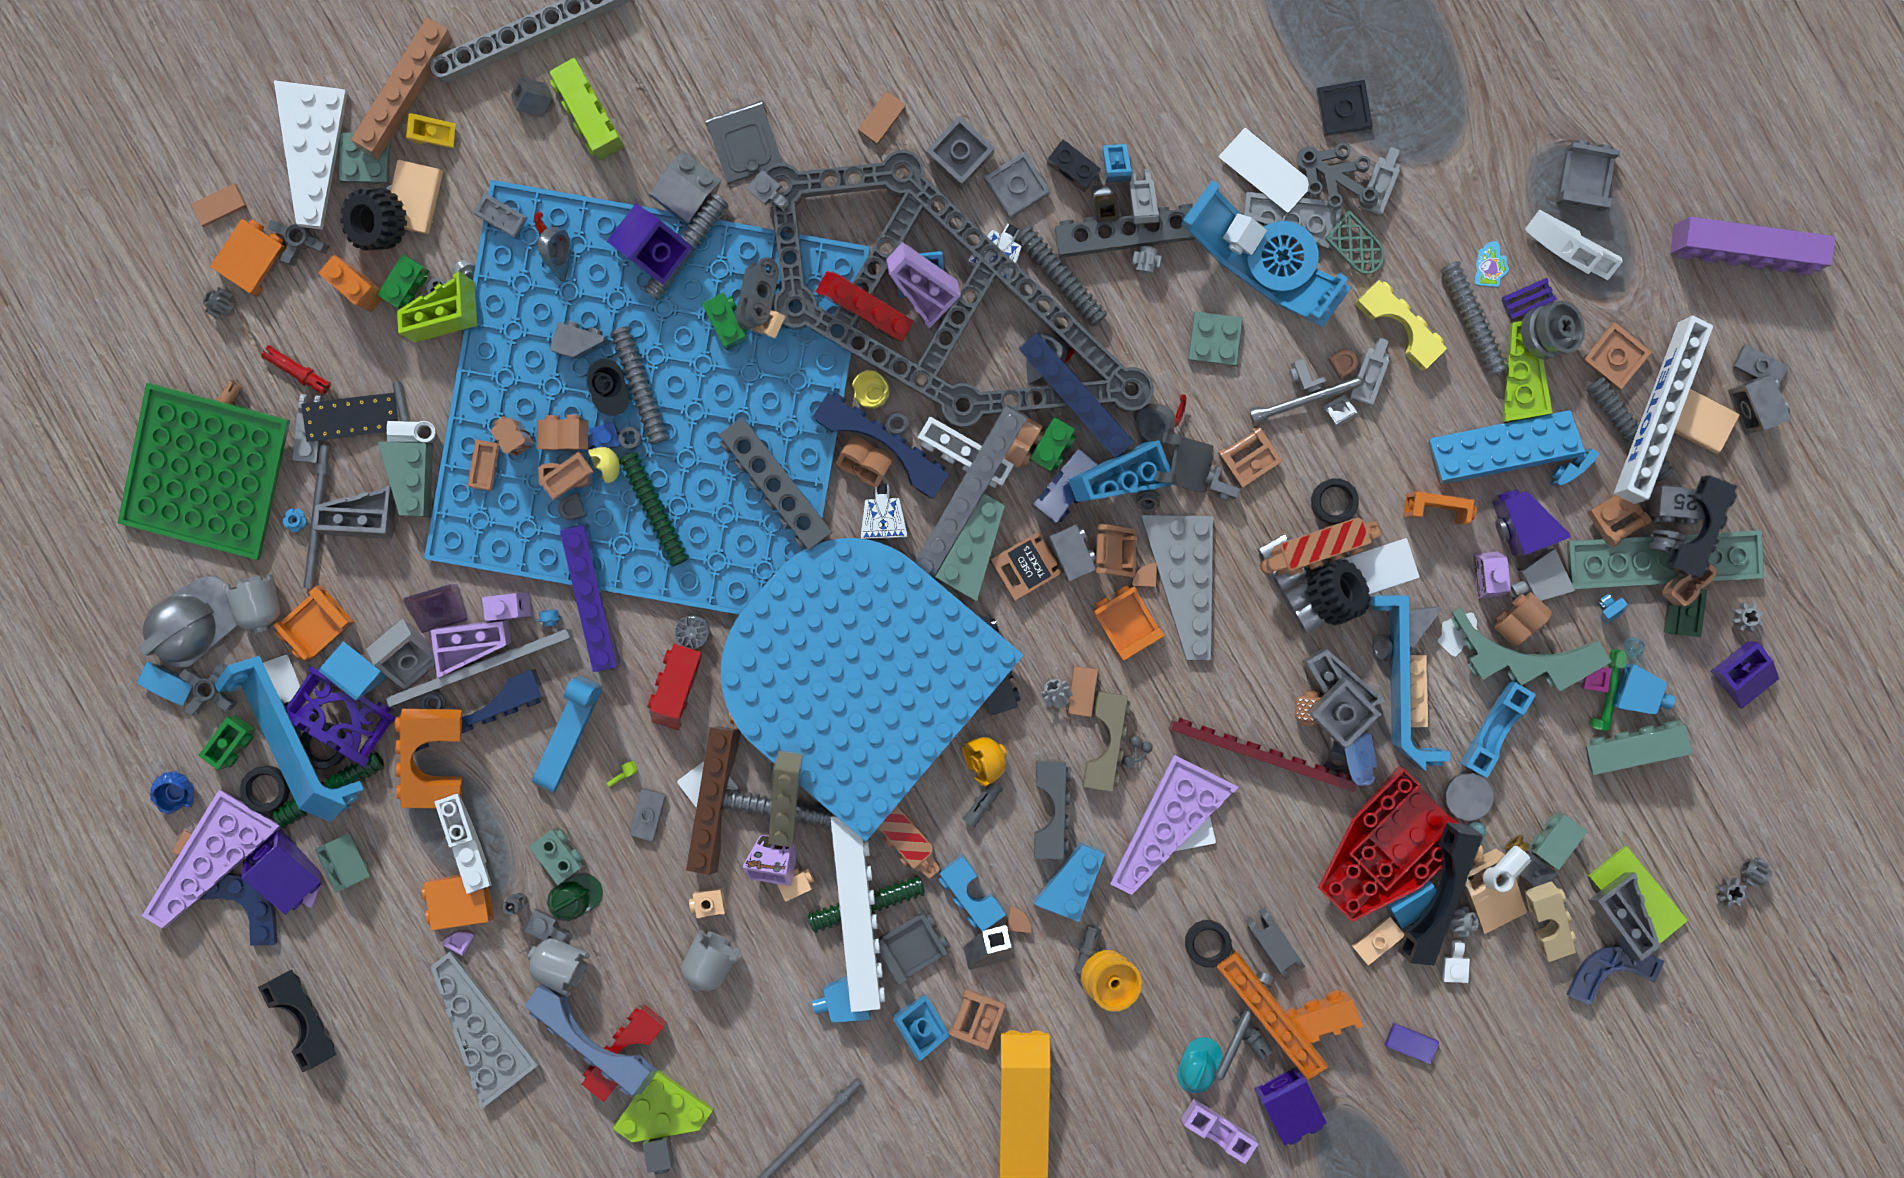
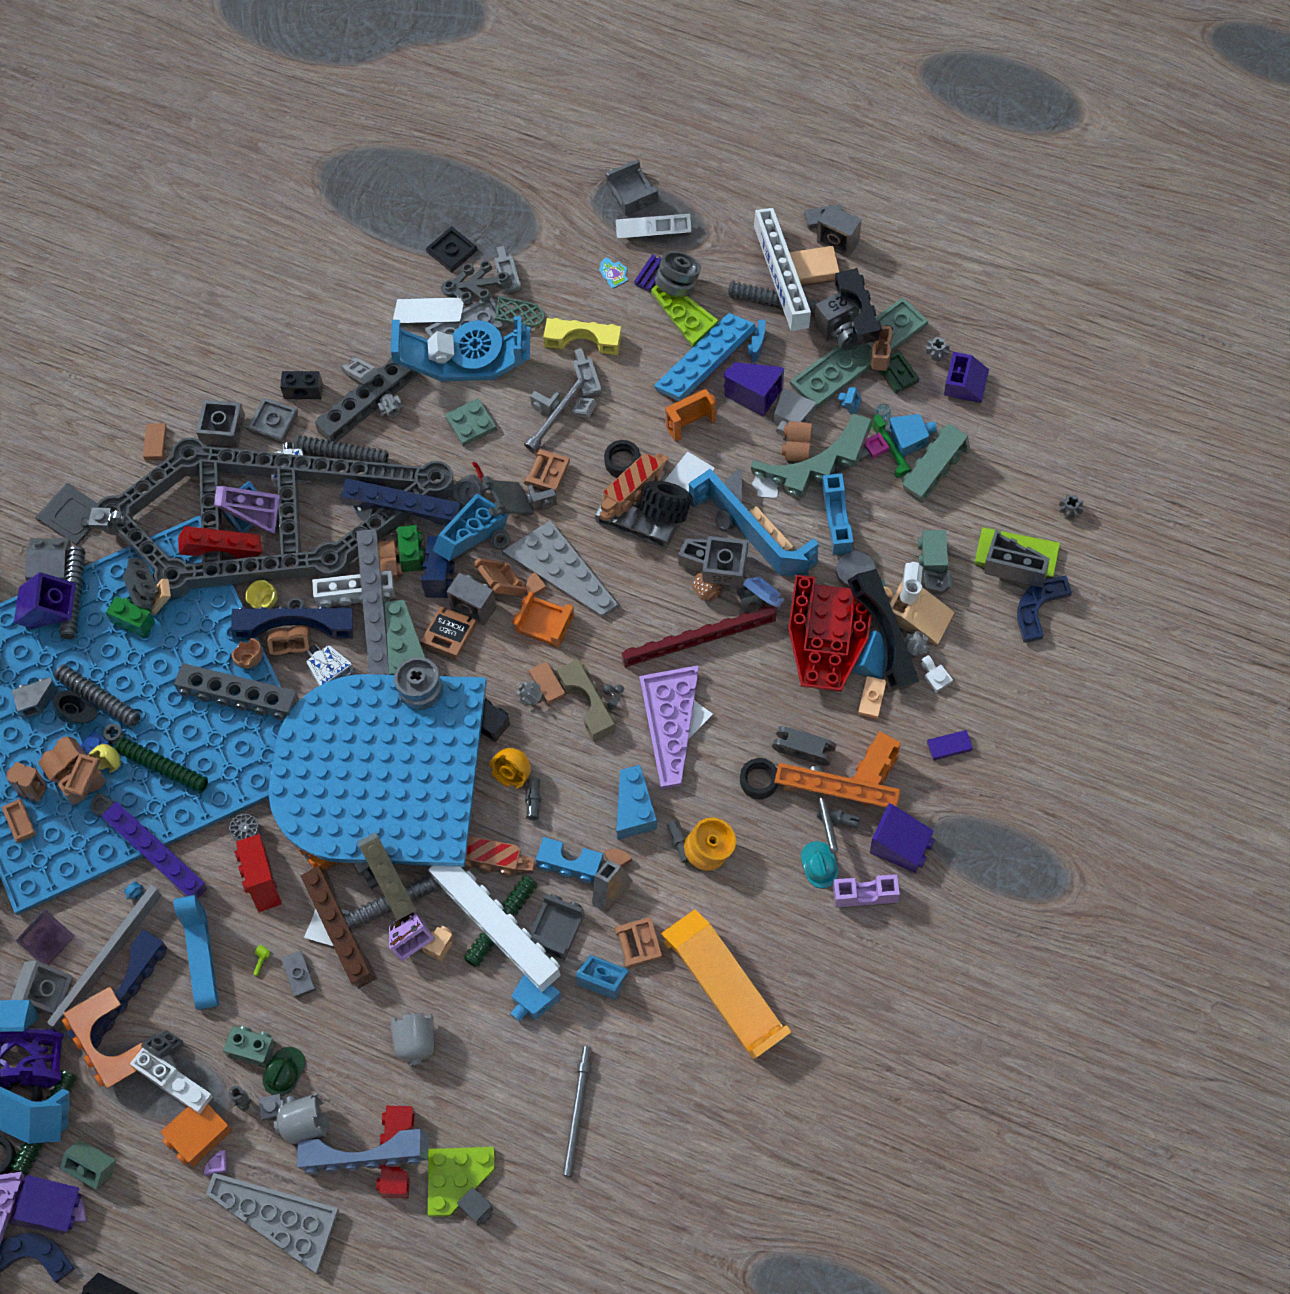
camera: 35 degrees left, 25 degrees down
lavender wedge [430,619,512,678] -> none
lavender torso [482,592,532,621] -> none
light nougat brick [689,887,727,918] -> none
dark grey arch [1034,760,1071,859] -> none
dark brown leg [1092,185,1119,223] -> none
dark azure slope [1103,144,1132,183] -> none
nougat tile [1328,350,1358,379] -> none
flat silver piece [1440,261,1509,375] -> none
lavender torso [1473,552,1511,599] -> none
flat silver piece [1495,518,1510,542] -> none
tan arch [1524,881,1577,962] -> none
nougat plate [1582,322,1652,390] -> none
nougat plate [1587,495,1652,548] -> none
medium lavender brick [1670,217,1836,275] -> none
flat silver gear [1740,857,1772,888] -> none
none -> flat silver slope [141,1030,183,1058]
none -> nougat hair [232,638,263,669]
none -> flat silver wheel [394,657,443,710]

